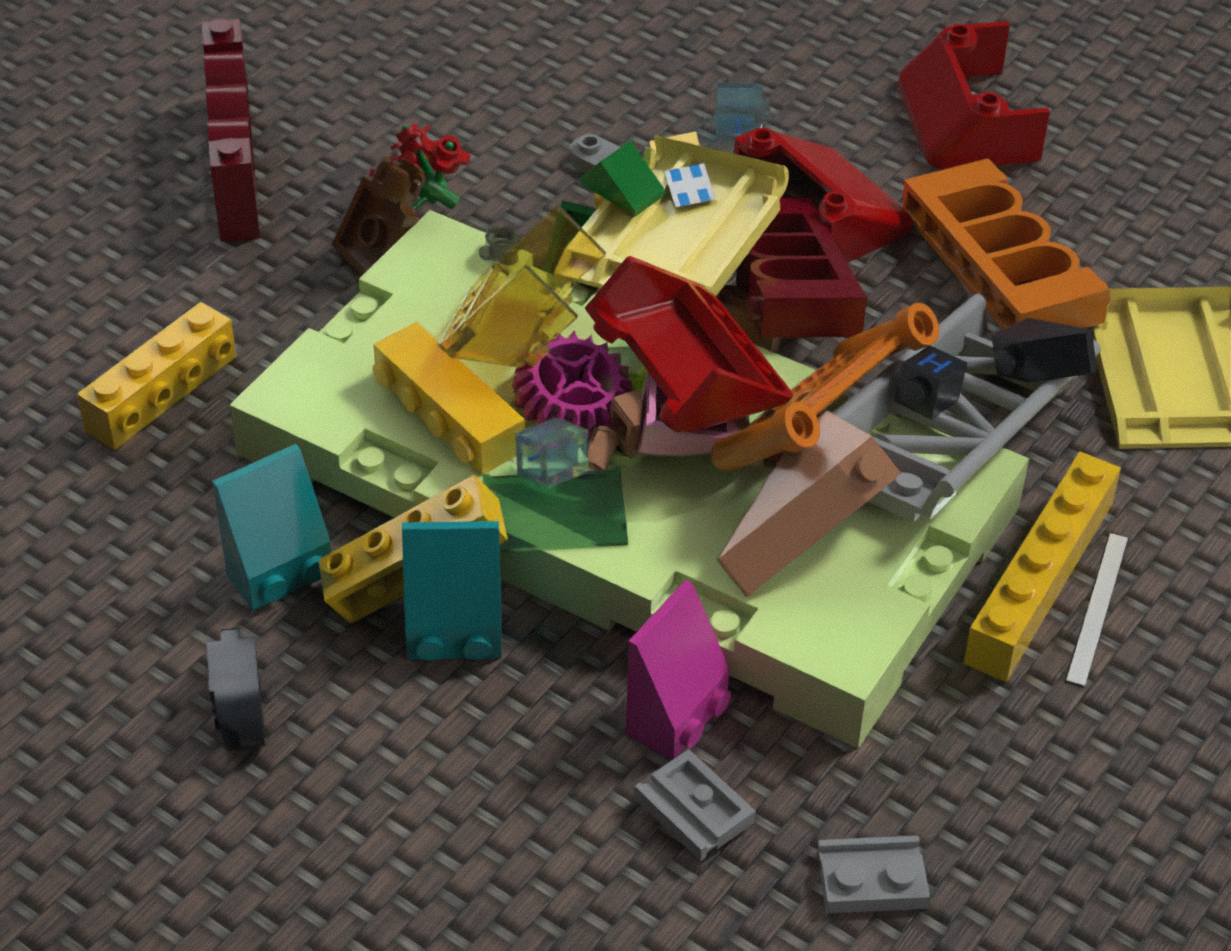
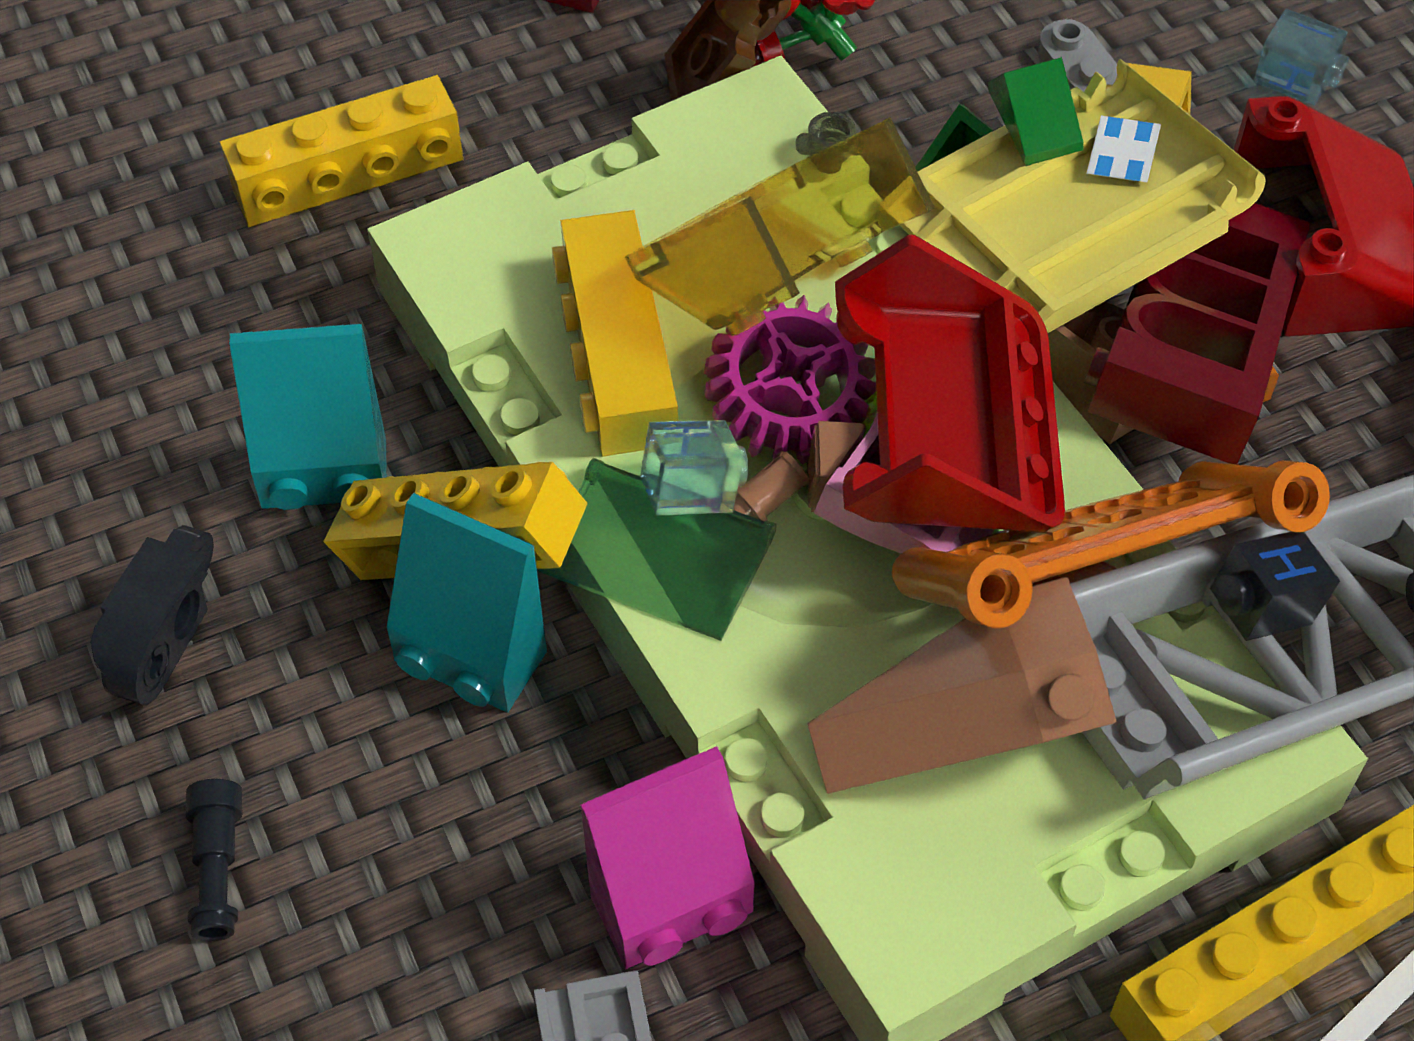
camera: 30 degrees right, 10 degrees up
none -> black piece [186,779,242,941]

